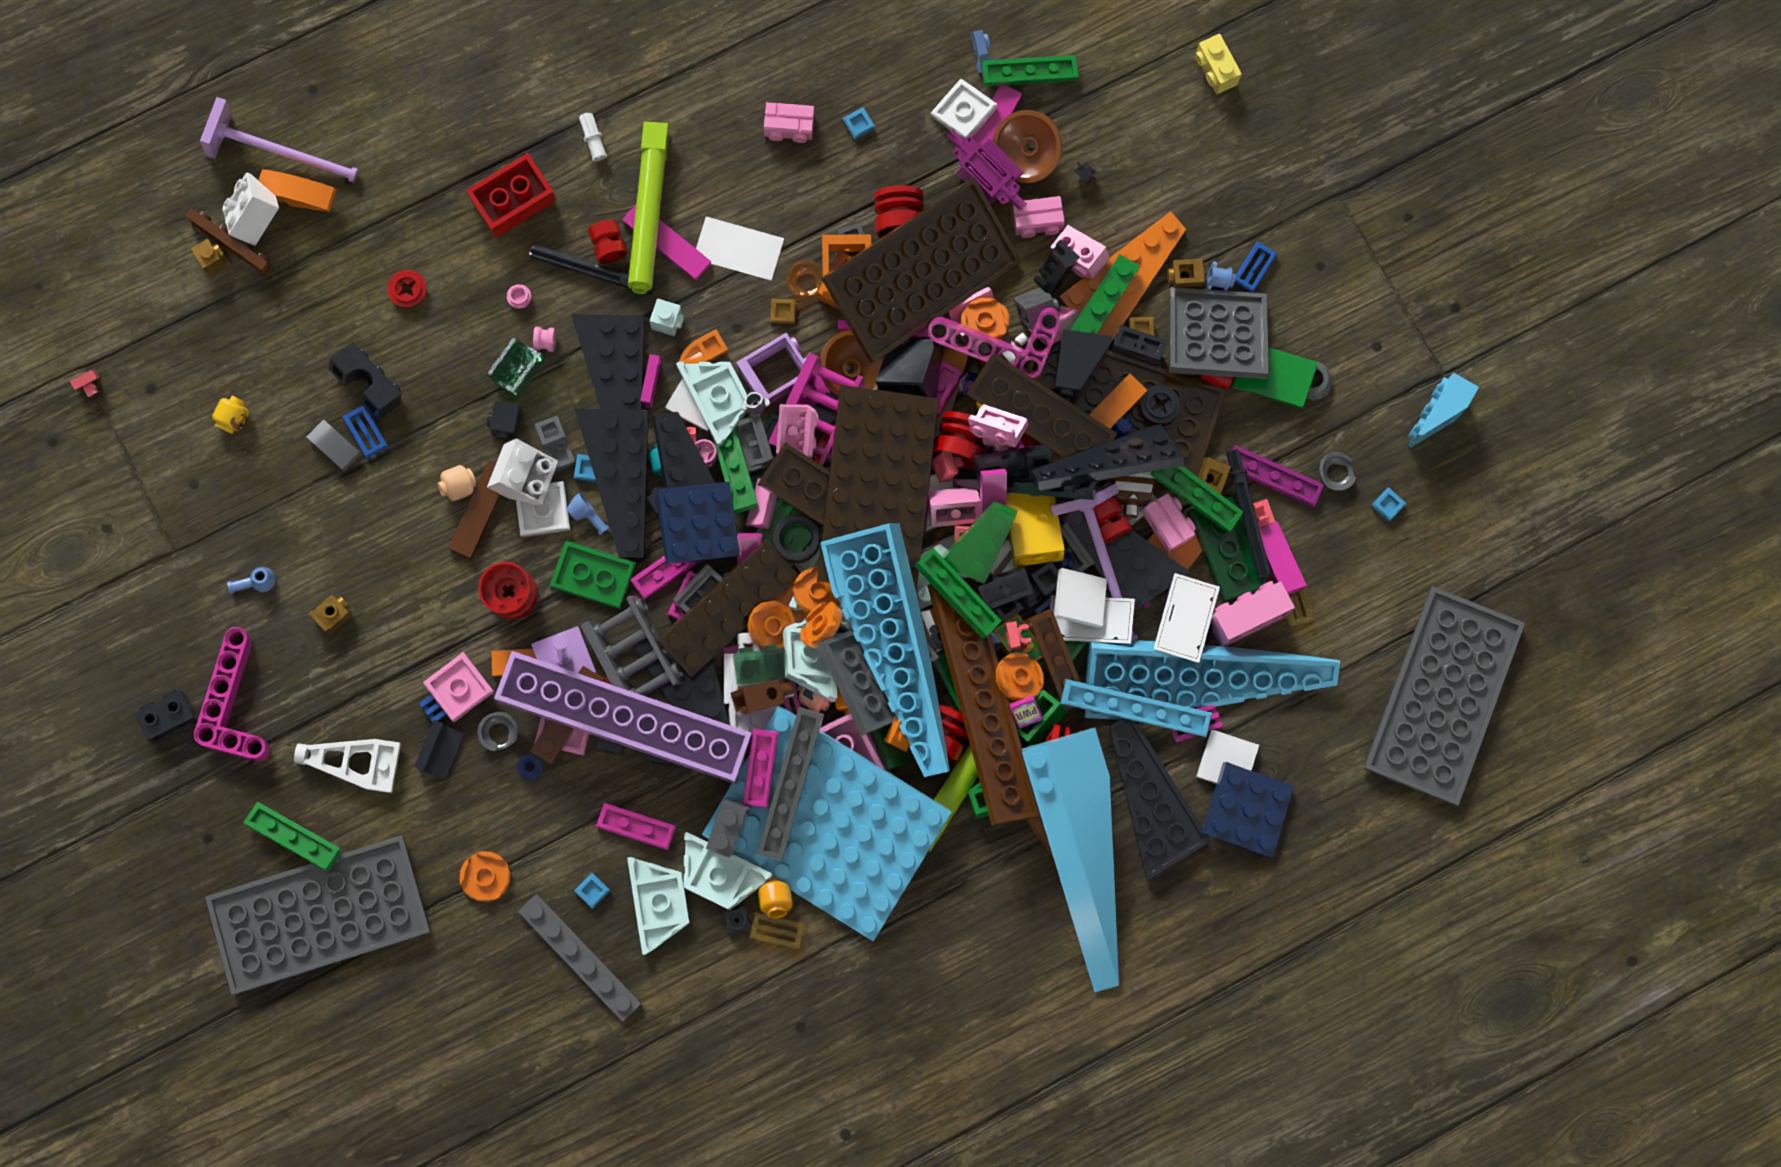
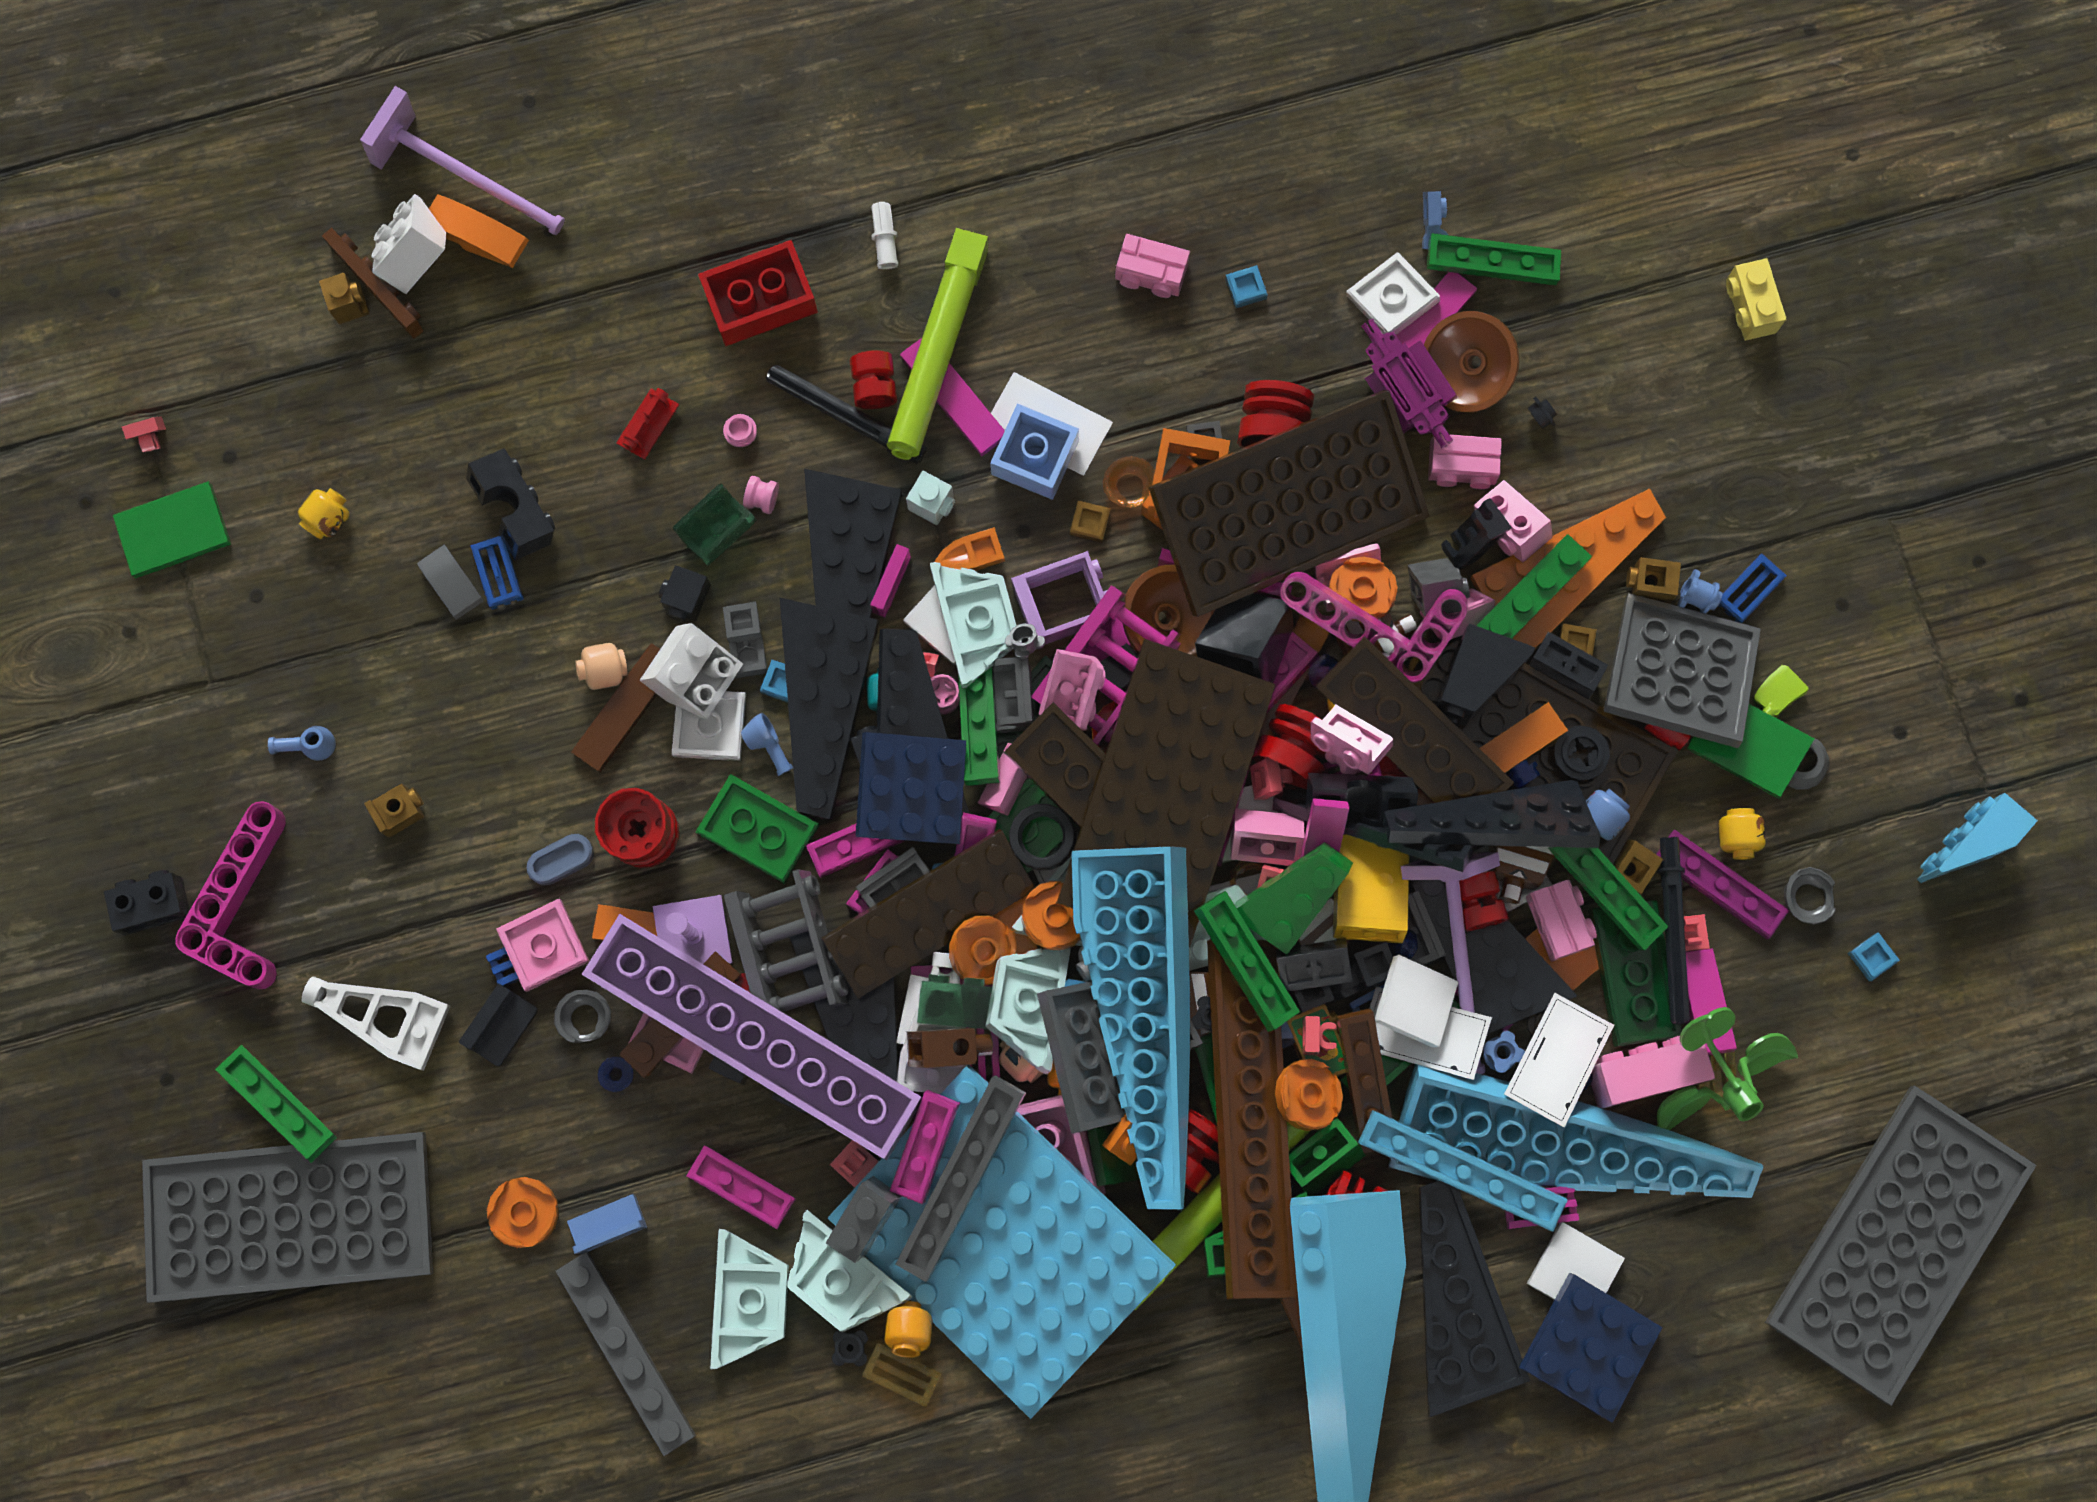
camera: 20 degrees right, 0 degrees up
red gear [387,270,427,308] -> none
dark azure tile [574,873,610,909] -> none
orange tile [801,602,842,649] -> none
tile [1010,695,1043,728] -> none
none -> green tile [113,481,231,578]
none -> sand blue tile [527,834,594,885]
none -> medium blue panel [567,1194,647,1254]
none -> red hinge [616,388,679,460]
none -> coral tile [830,1140,879,1188]
none -> light blue brick [990,404,1079,500]
none -> medium blue brick [1483,1031,1525,1073]
none -> medium blue head [1586,789,1630,840]
none -> bright green plant [1657,1007,1798,1130]
none -> yellow head [1719,808,1766,860]
none -> lime piece [1754,665,1809,718]

